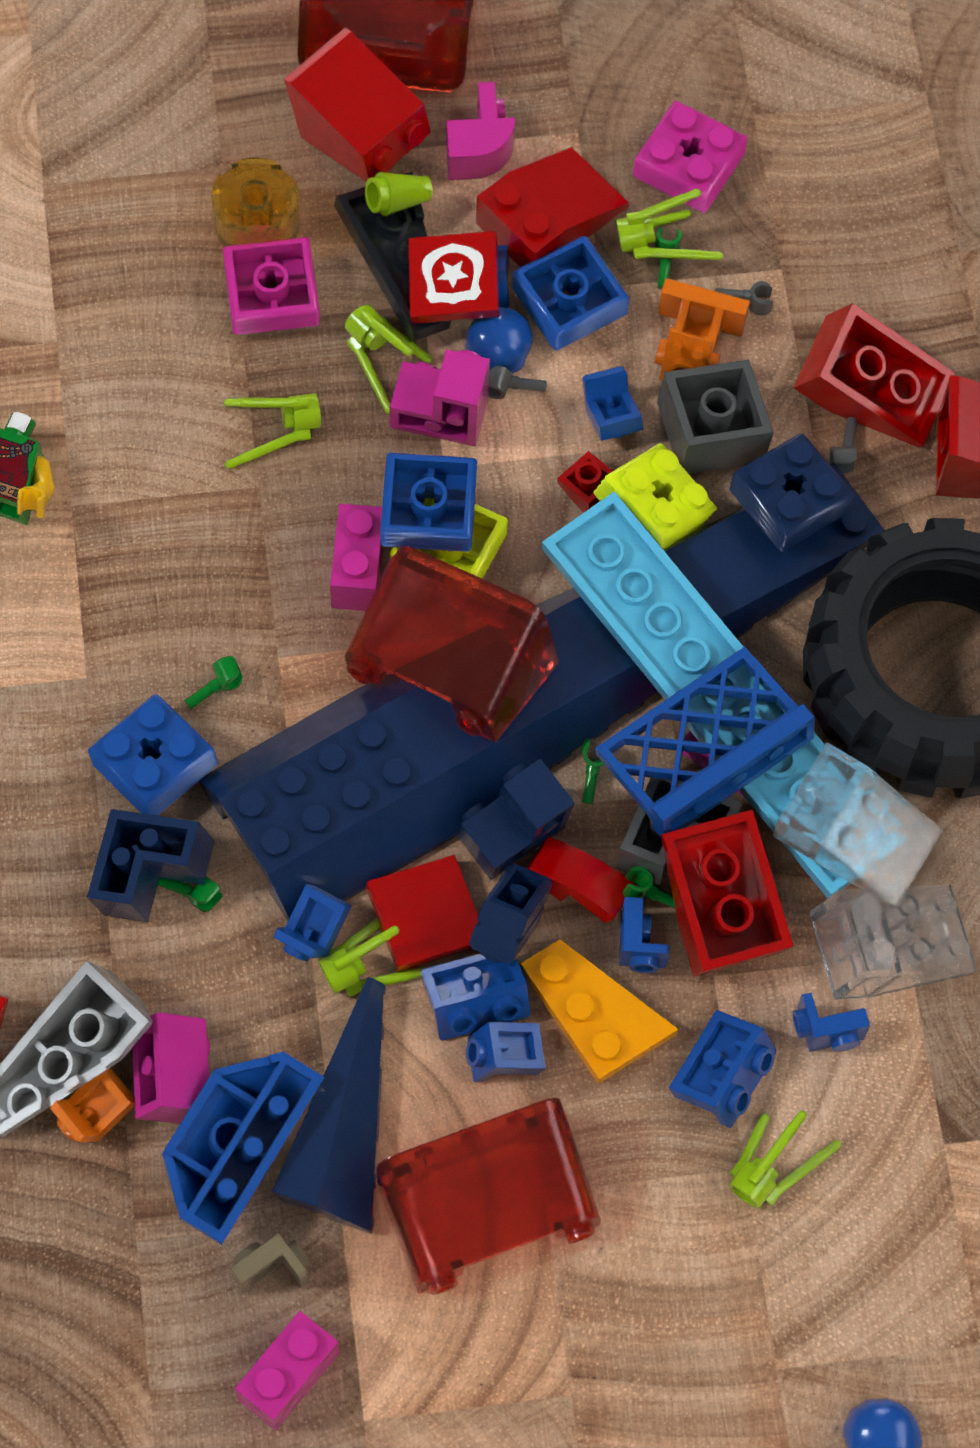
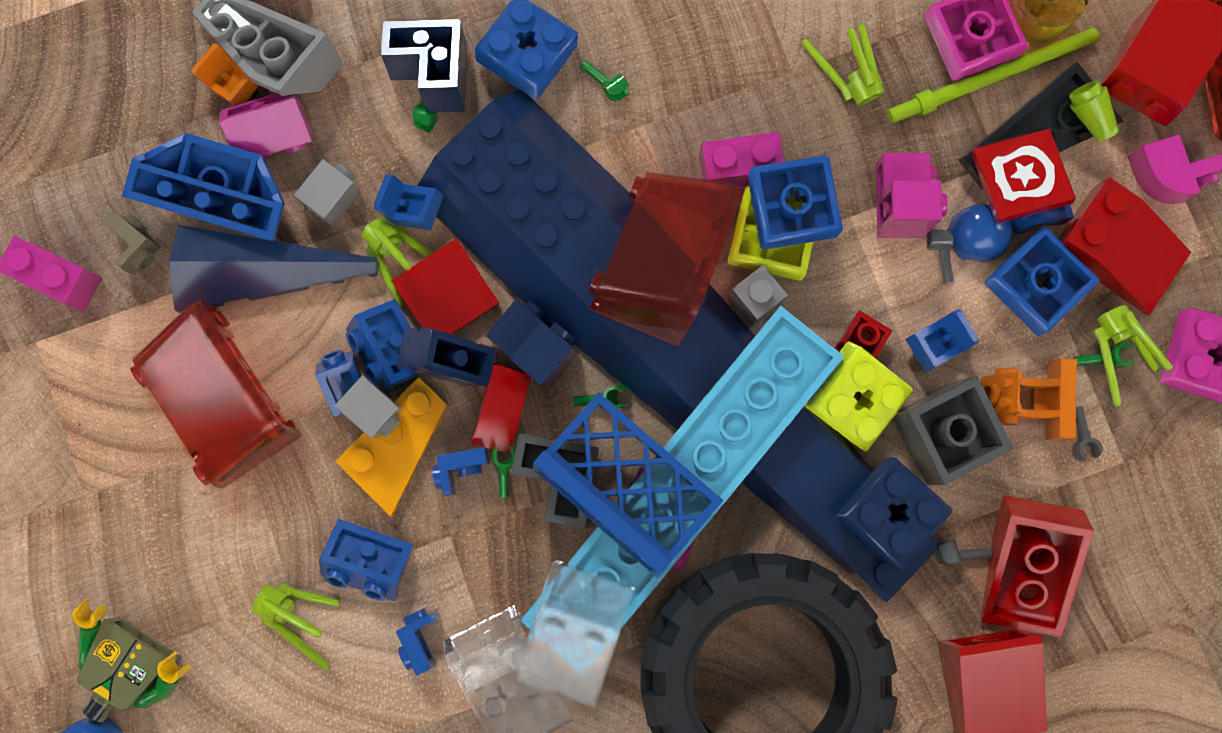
camera: 80 degrees right, 15 degrees up
lime plant [345,304,432,414] -> none
red slope [661,809,794,978] -> none
none -> torso [72,598,191,723]
none -> light grey brick [293,159,360,227]
none -> light grey brick [335,375,403,439]
none -> light grey brick [728,265,788,327]
none -> lime bar [887,27,1100,124]

